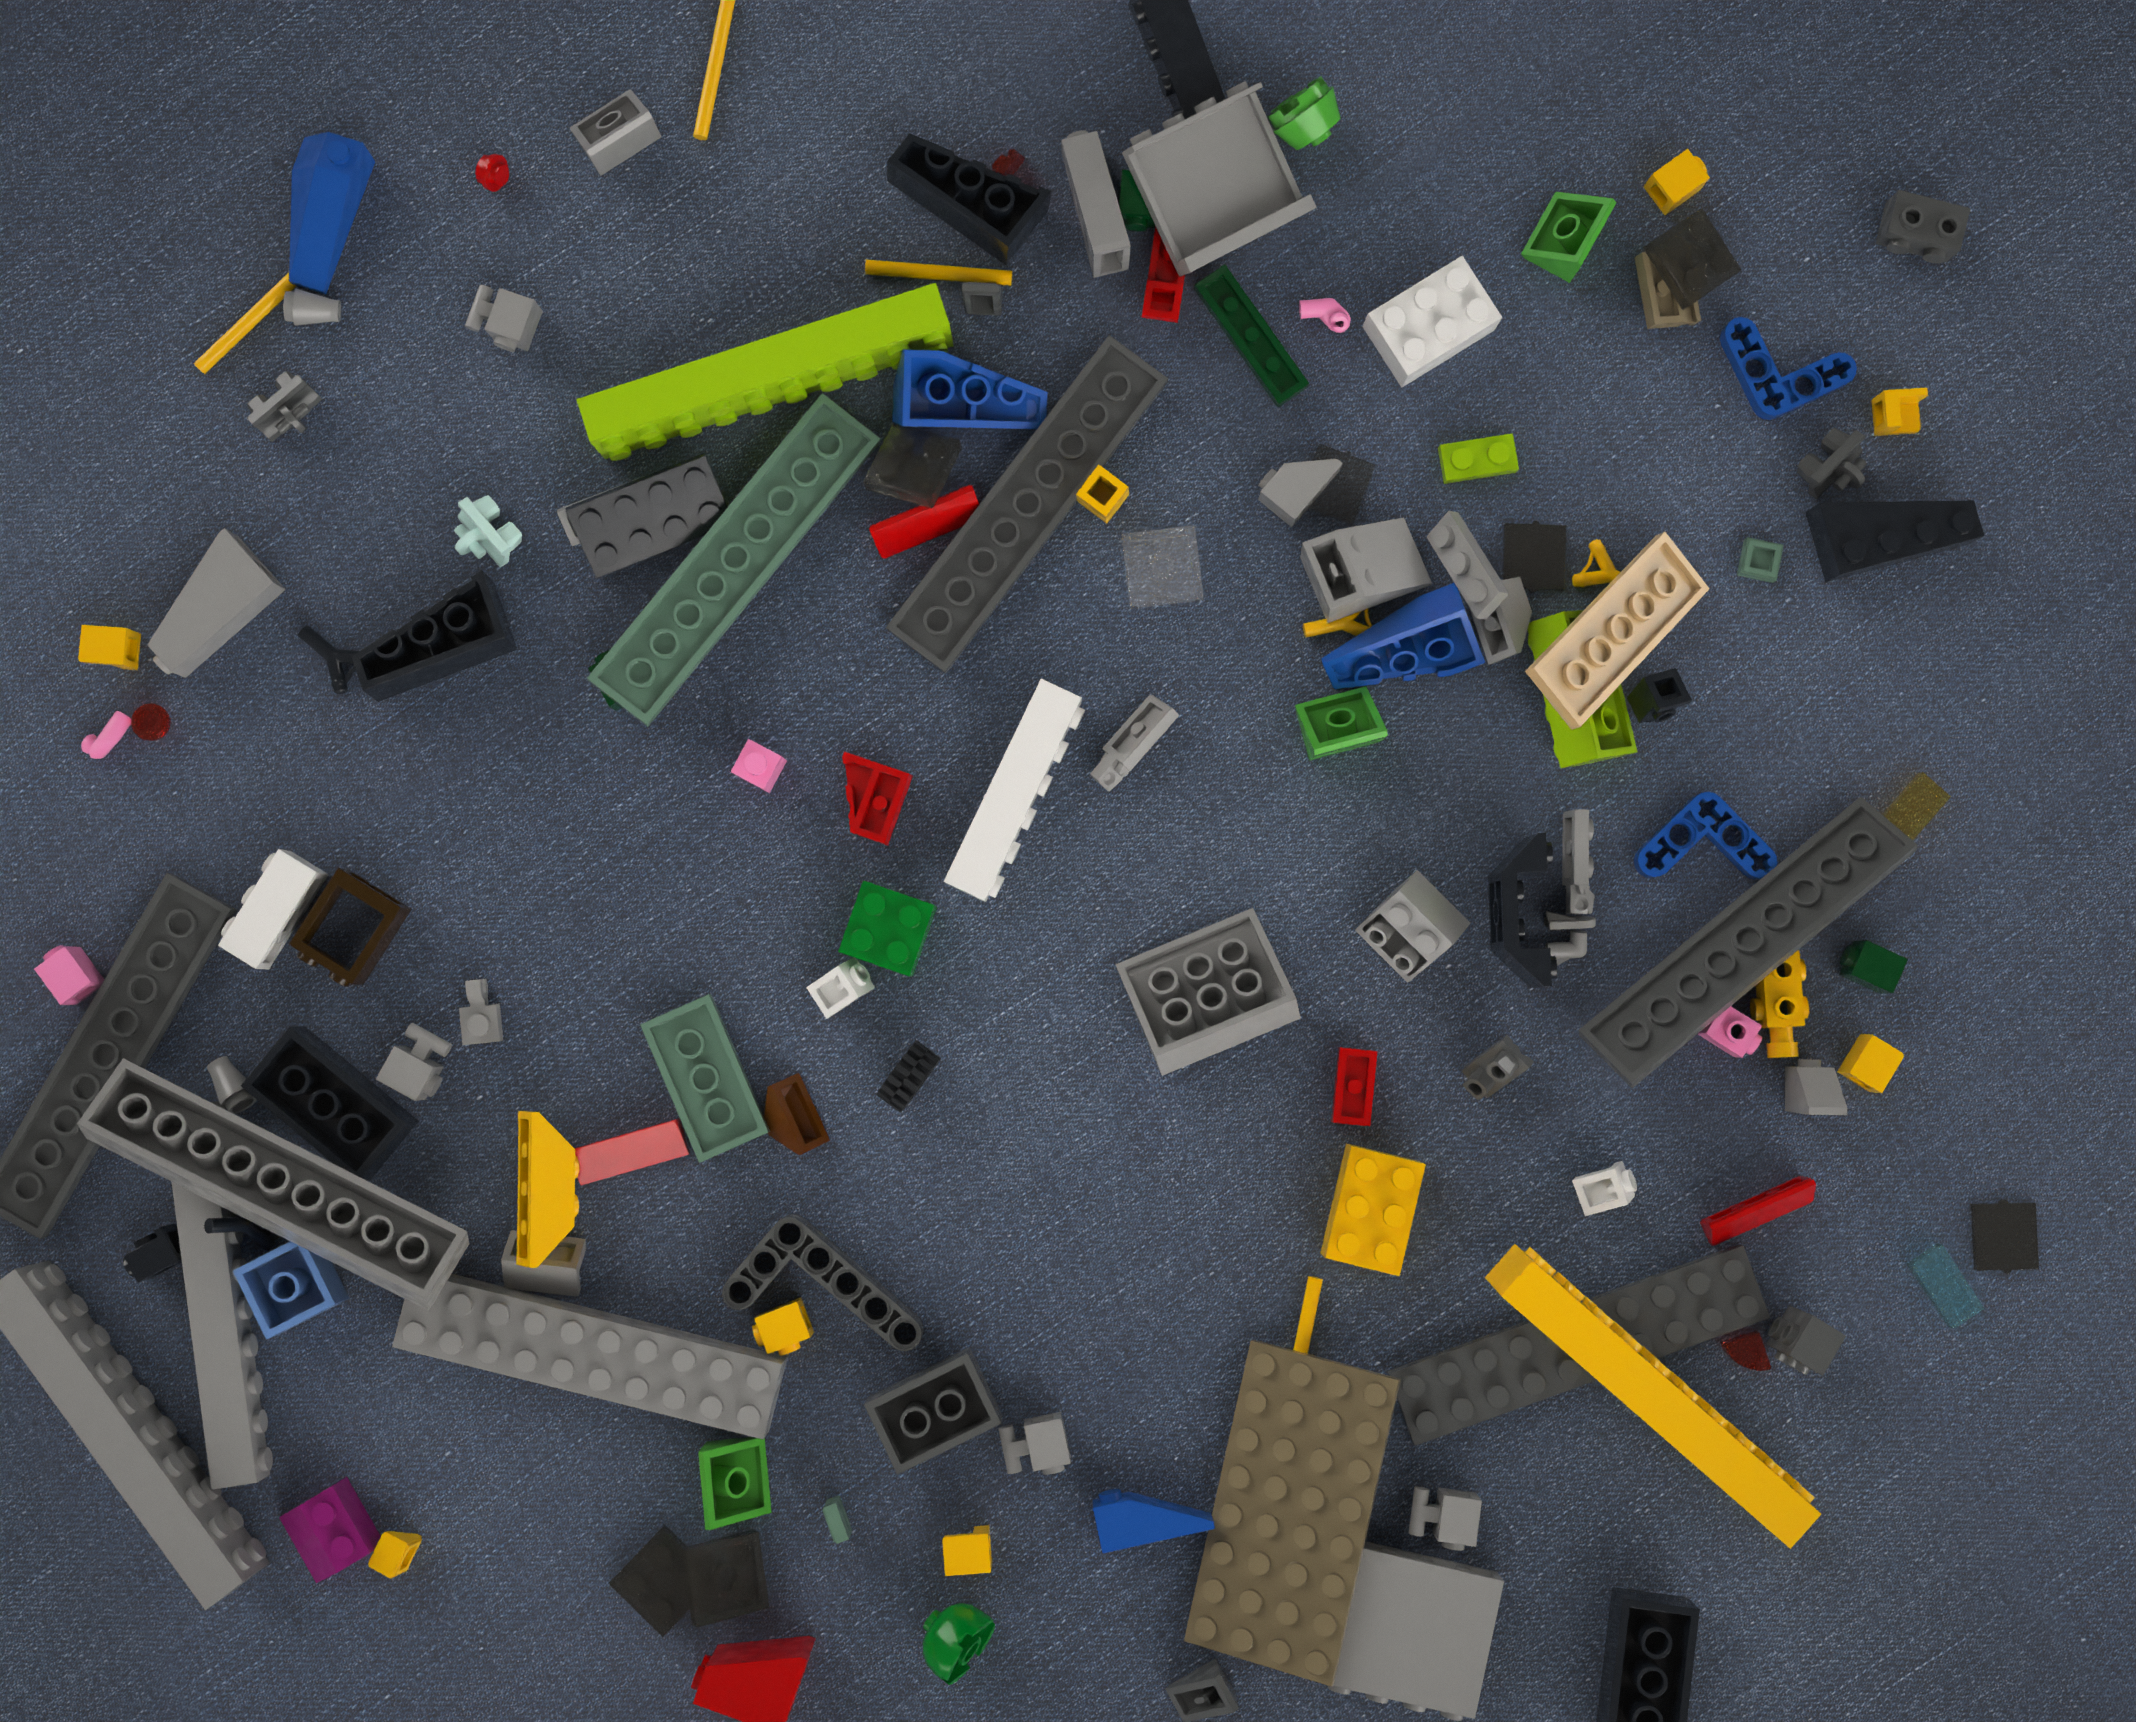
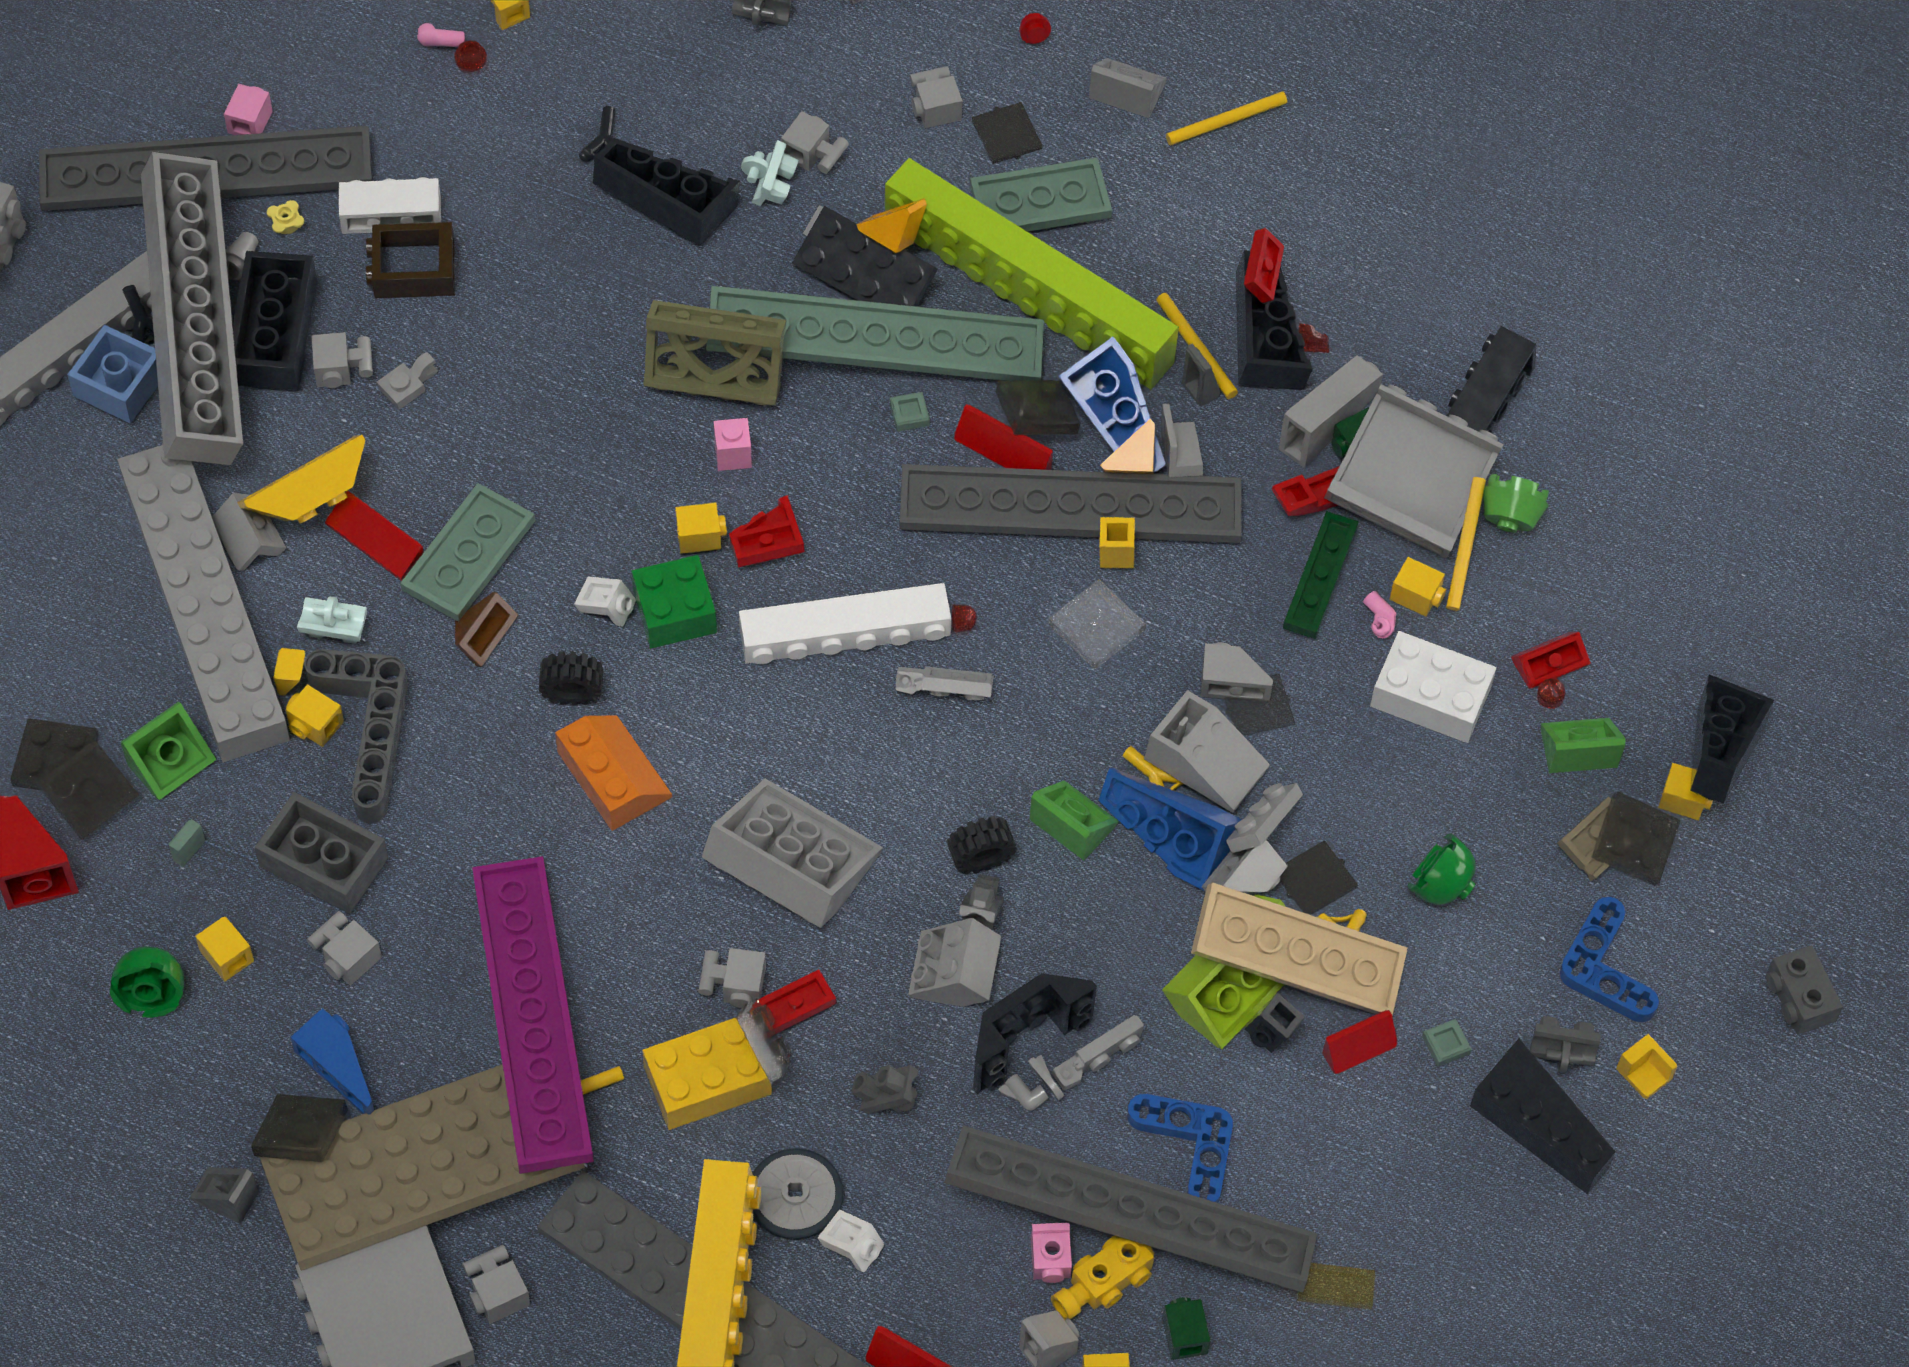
camera: 50 degrees right, 25 degrees down
black brick [123,1224,182,1283] -> none
light grey slope [147,528,286,678] -> none
lime plate [1438,433,1519,484] -> none
none -> clear smoke plate [251,1094,348,1162]
none -> light yellow plate [267,200,304,234]
none -> yellow slope [273,648,305,696]
none -> light aqua hips [297,596,367,644]
none -> magenta plate [472,856,594,1174]
none -> orange slope [555,715,672,831]
none -> olive fence [643,300,786,405]
none -> yellow brick [675,503,727,554]
none -> light grey brick [698,948,766,1008]
none -> clear smoke plate [736,998,792,1083]
none -> light grey wheel [752,1148,844,1239]
none -> light grey brick [781,111,849,174]
none -> light orange slope [856,198,927,253]
none -> sand green tile [890,392,930,432]
none -> black tyre [947,816,1017,874]
none -> clear red hinge [952,604,977,632]
none -> dark grey hips [959,874,1004,929]
none -> sand green plate [970,157,1112,232]
none -> clear smoke piece [972,102,1042,164]
none -> slope [1100,419,1156,474]
none -> light grey panel [1160,404,1203,477]
none -> red plate [1244,228,1284,303]
none -> red slope [1322,1010,1397,1074]
none -> yellow brick [1389,557,1447,617]
none -> green cylinder [1407,833,1476,905]
none -> yellow bar [1446,477,1486,611]
none -> red slope [1511,631,1591,689]
none -> clear red hinge [1536,678,1566,709]
none -> black wedge [1690,674,1774,804]

